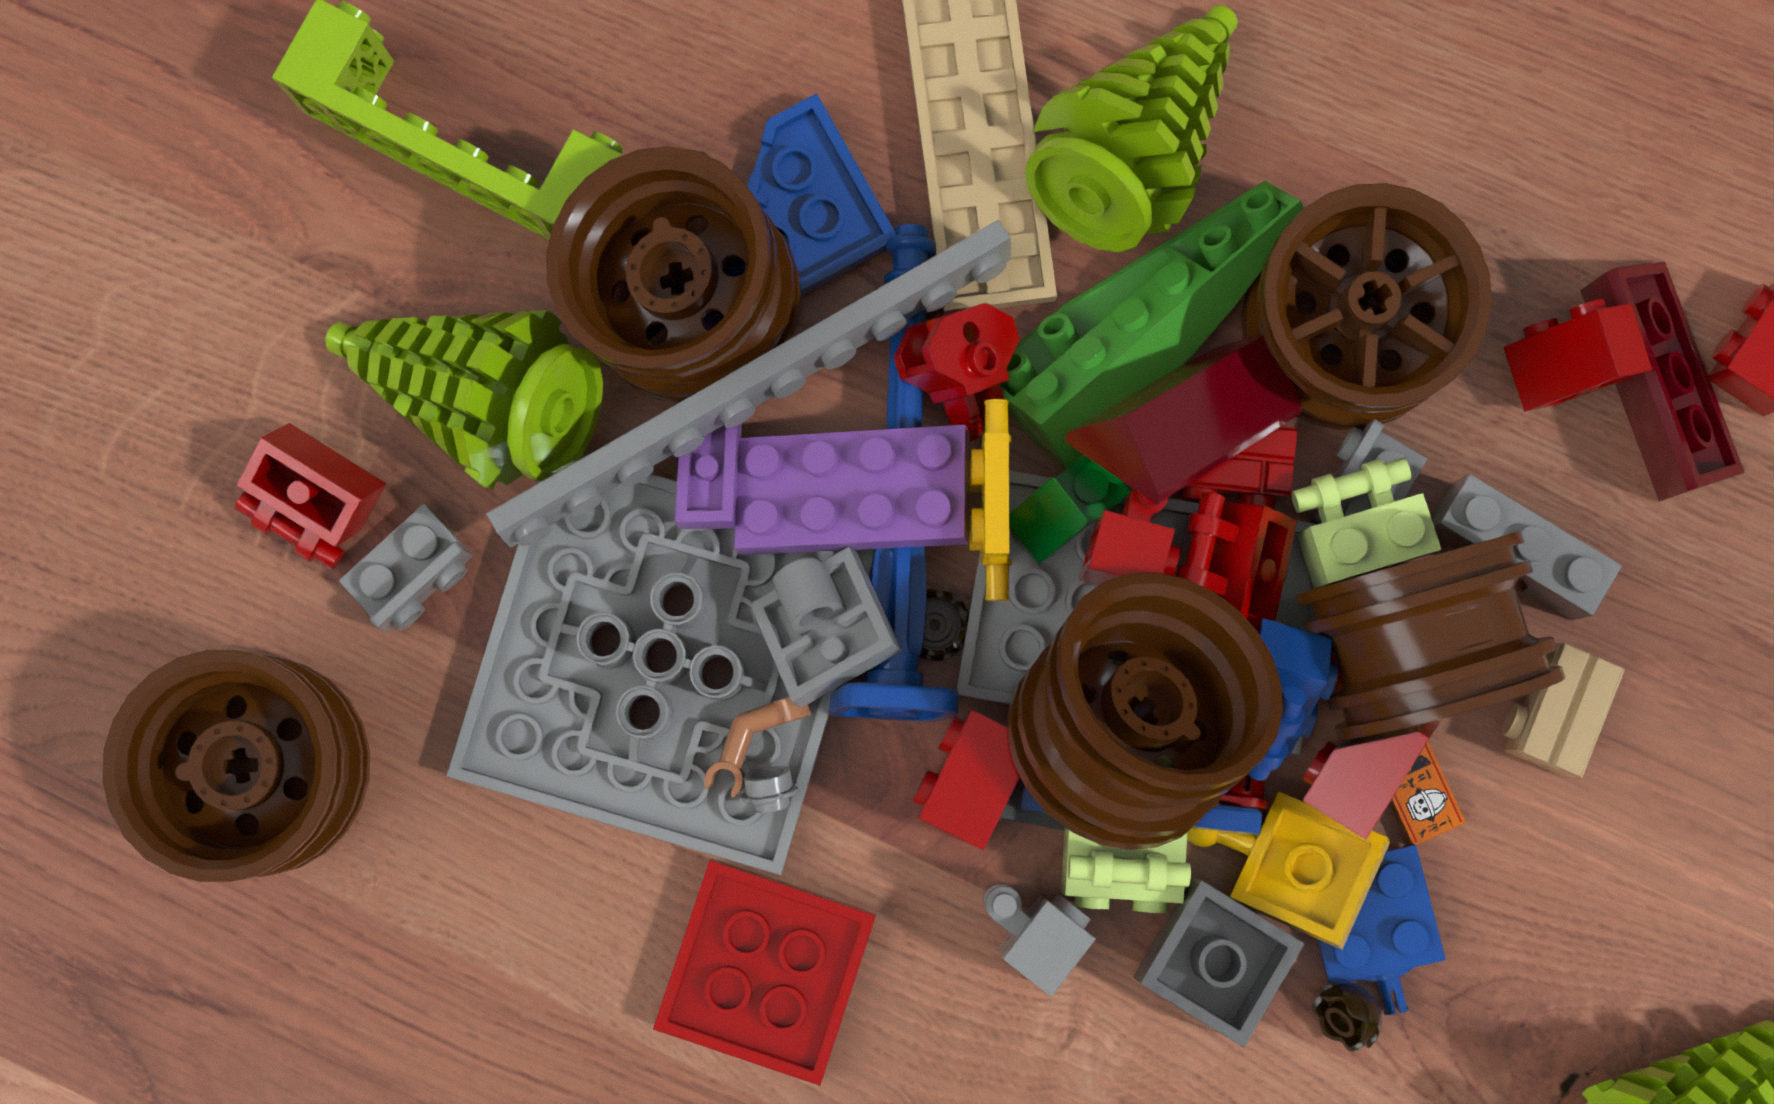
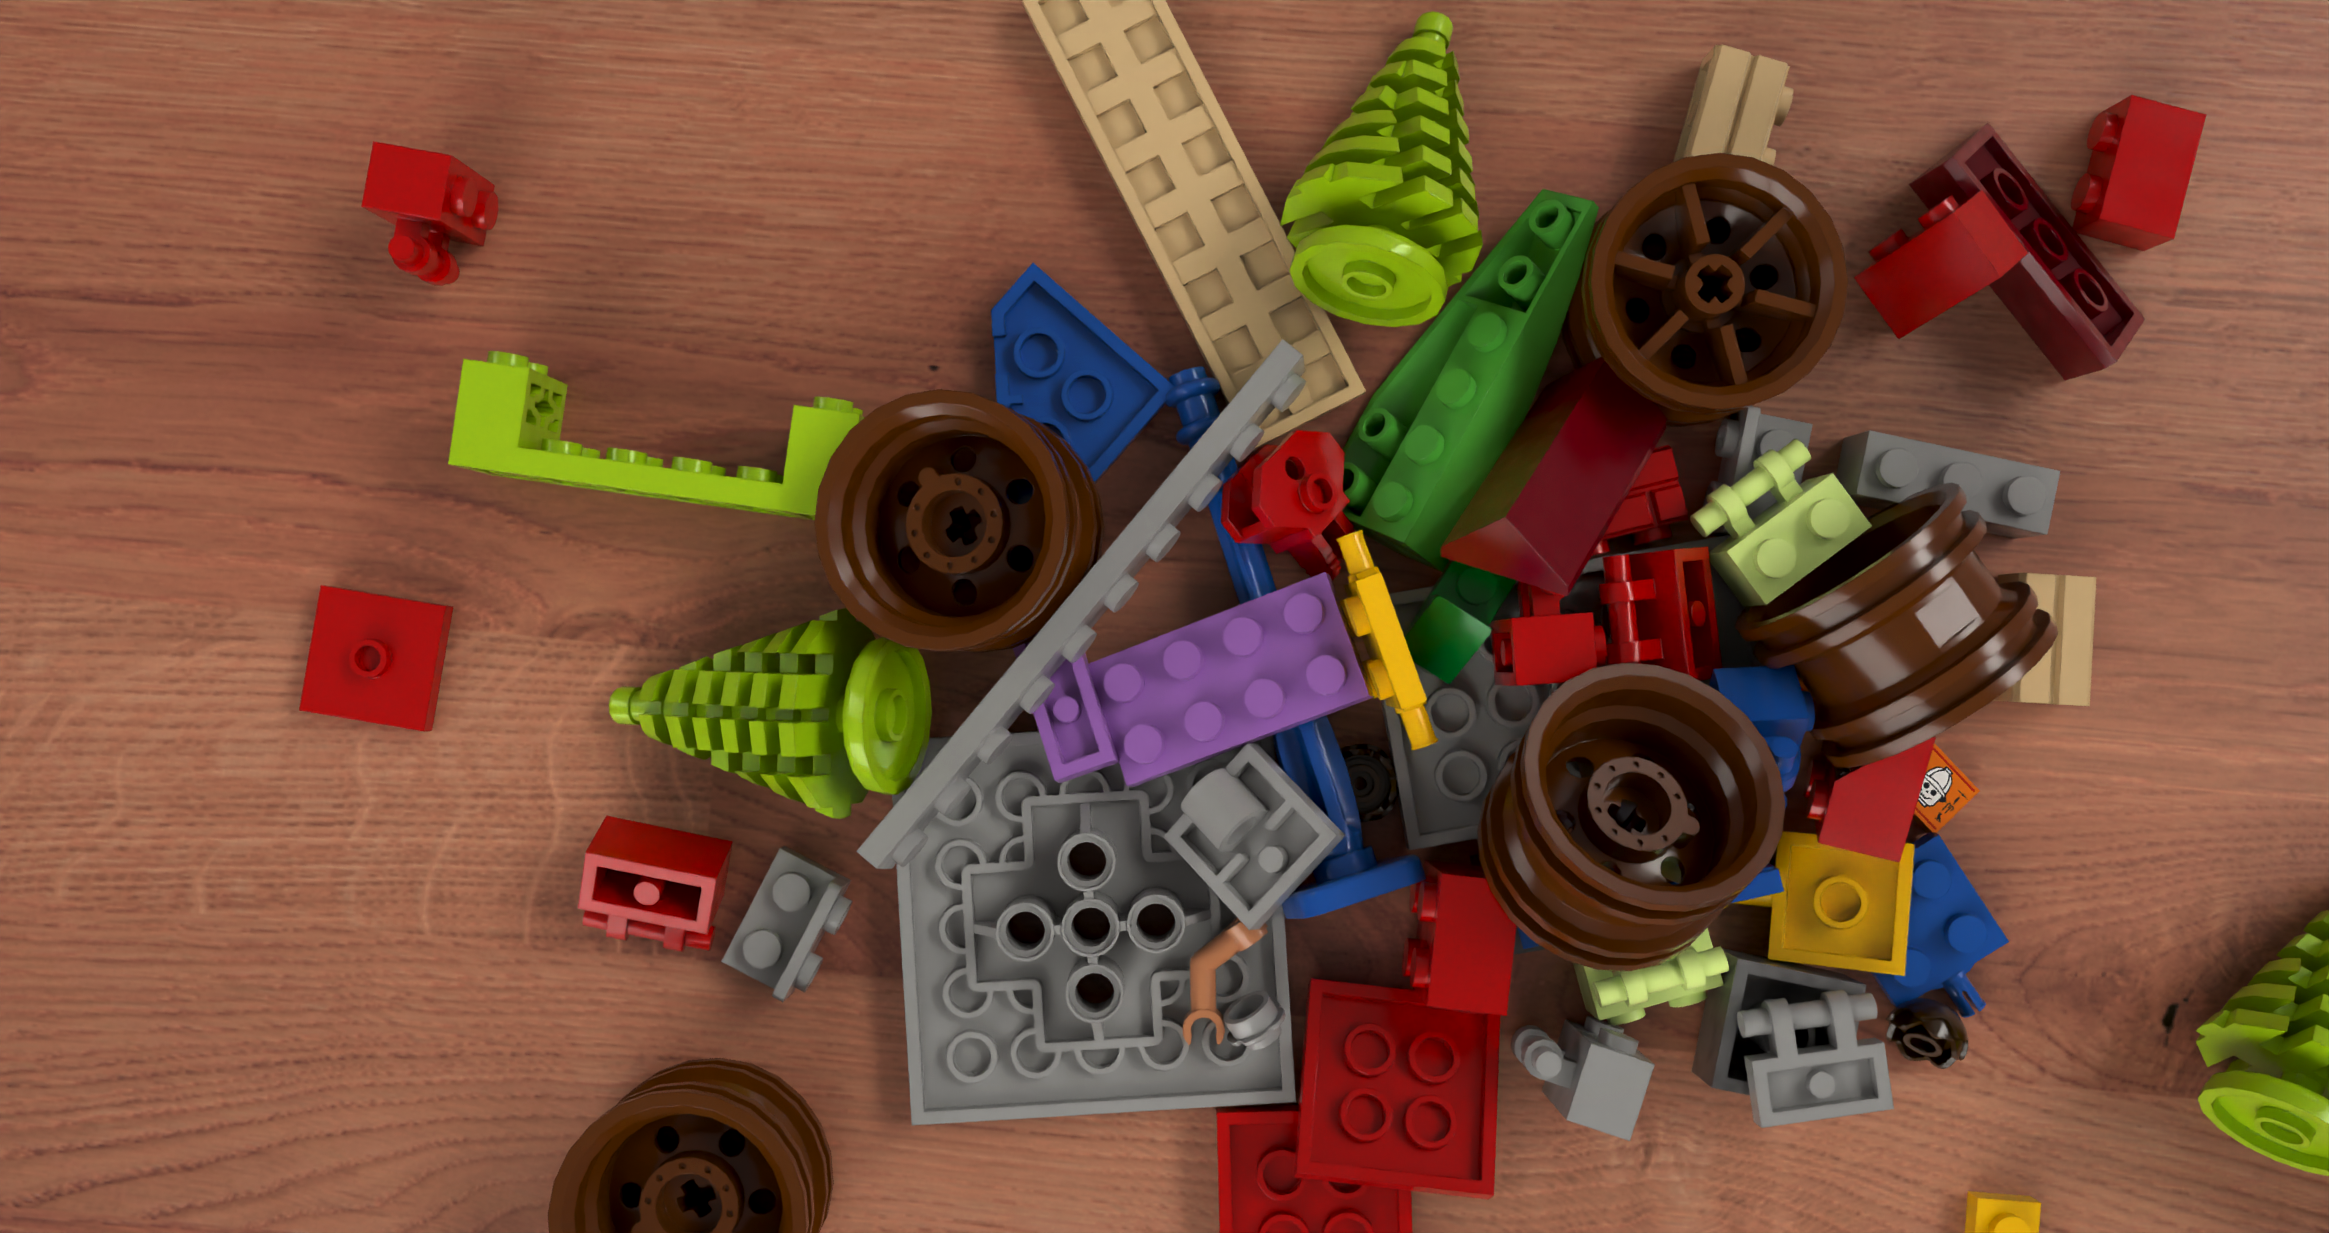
camera: 25 degrees left, 5 degrees up
none -> red plate [299,585,454,732]
none -> red plate [1294,978,1501,1200]
none -> tan brick [1673,44,1794,165]
none -> light grey plate [1737,990,1894,1128]

